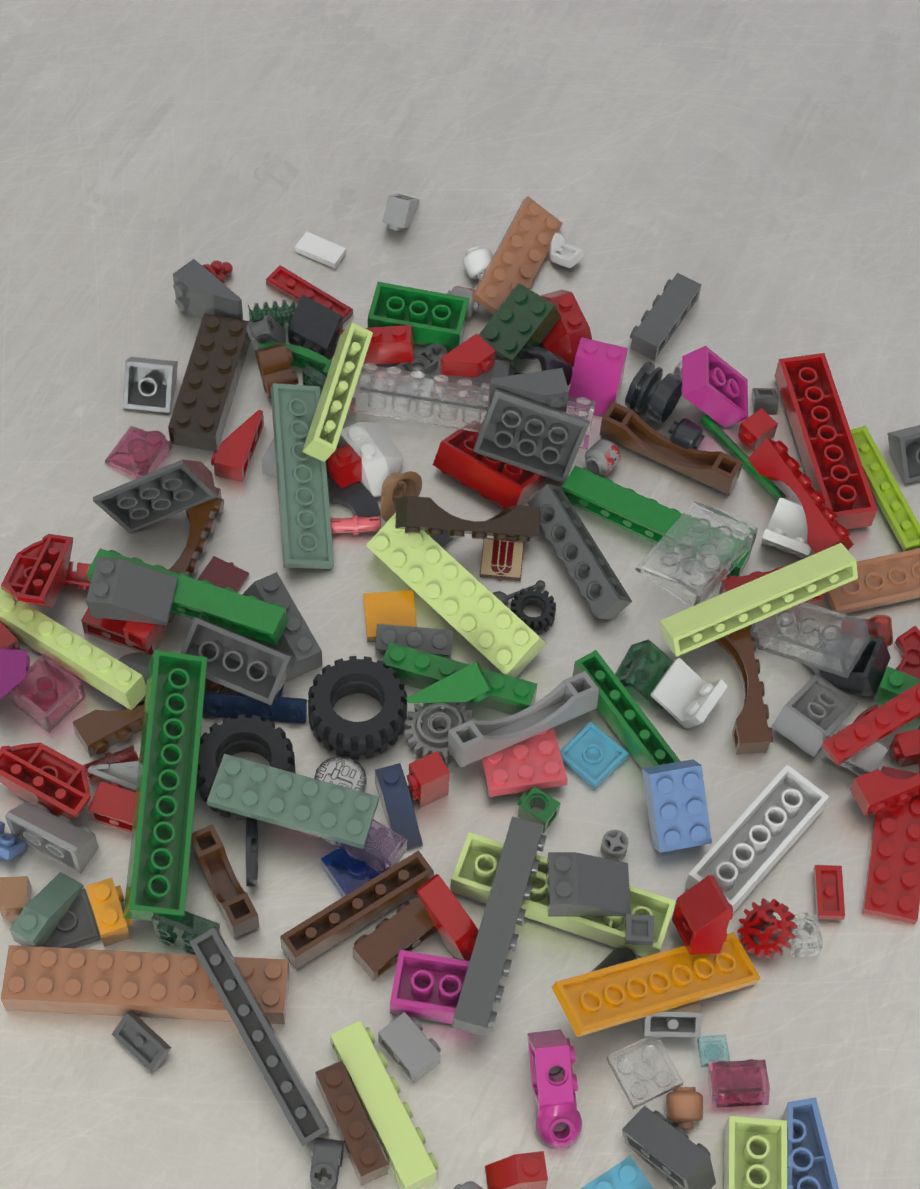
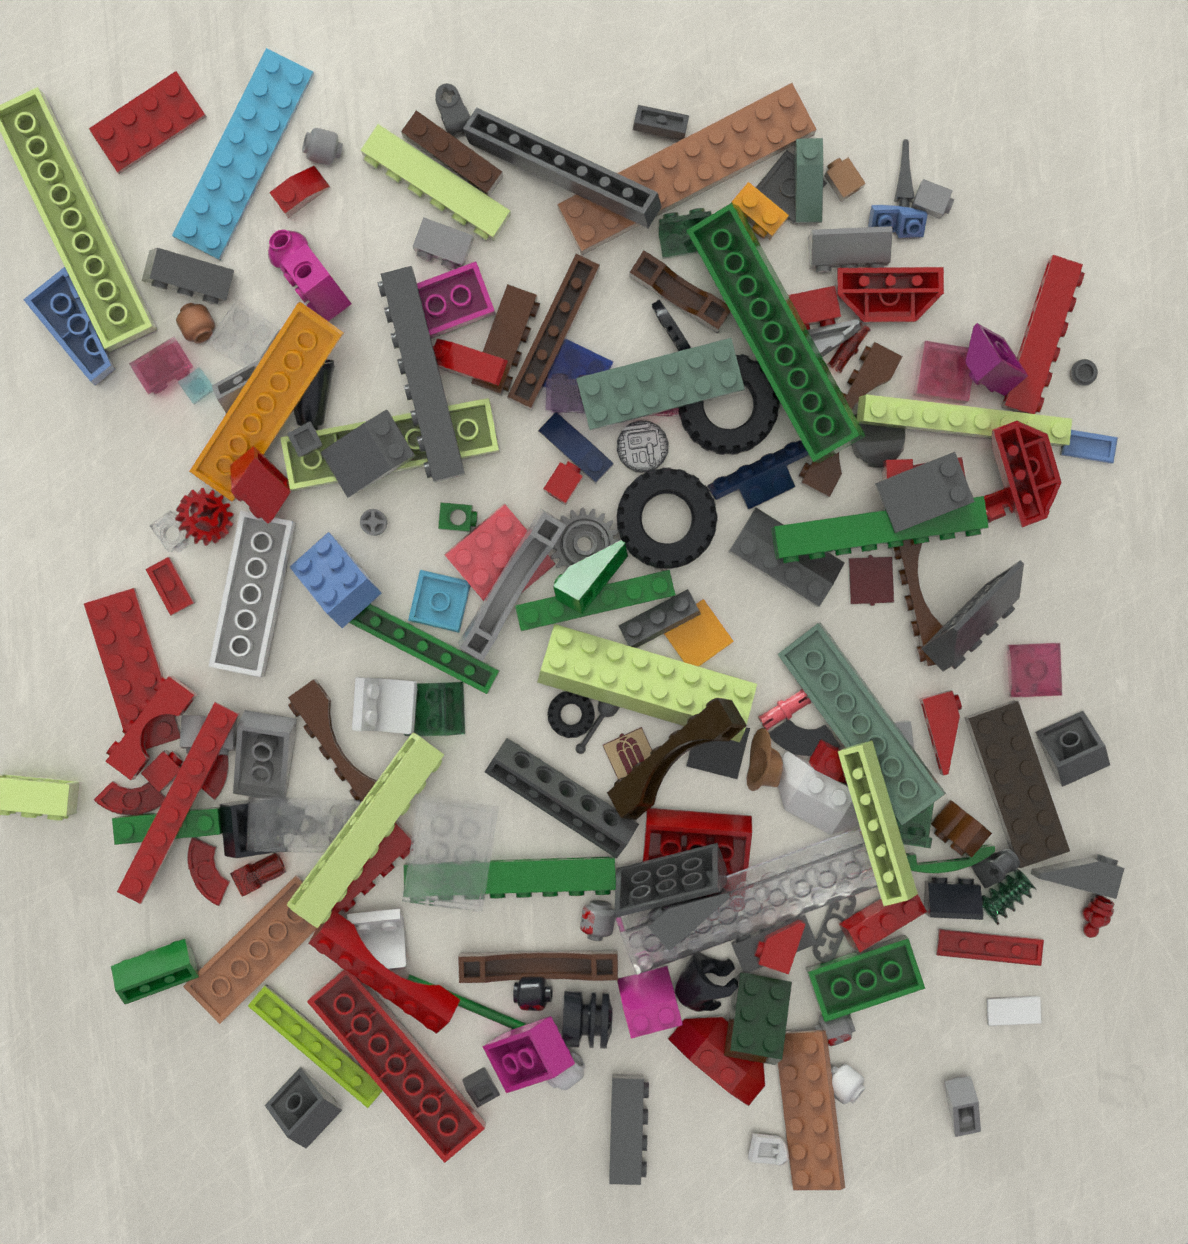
camera: 155 degrees right, 30 degrees up
dark grey slope [180,617,295,705] -> none
red brick [737,408,778,452] -> none

